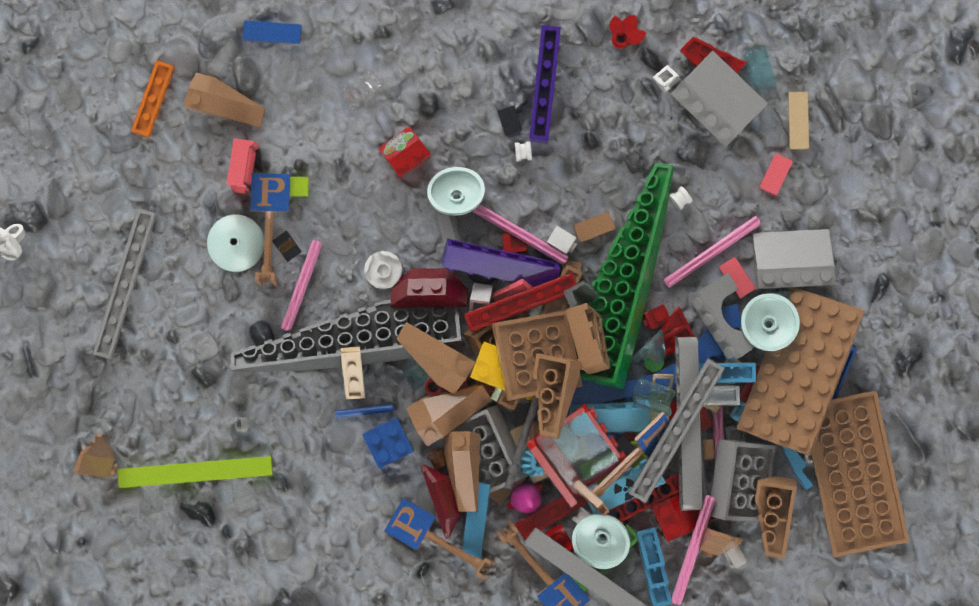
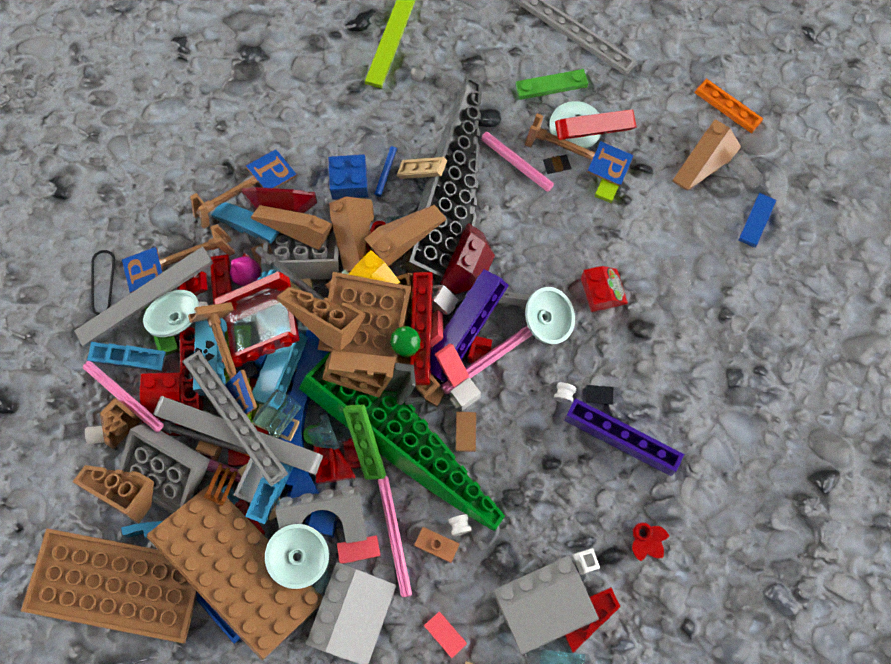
camera: 115 degrees right, 15 degrees down
coral window [227,138,259,194] -> none
white tile [364,251,403,289] -> none
reddish brown hose [426,447,446,470] -> none
none -> dark orange tile [204,463,238,506]
none -> bright green plate [343,404,386,480]
none -> green hair [390,326,421,357]
none -> nougat plate [414,527,460,563]
none -> coral tile [435,343,469,387]
none -> bright green plate [515,69,588,100]
none -> beam [555,109,637,140]

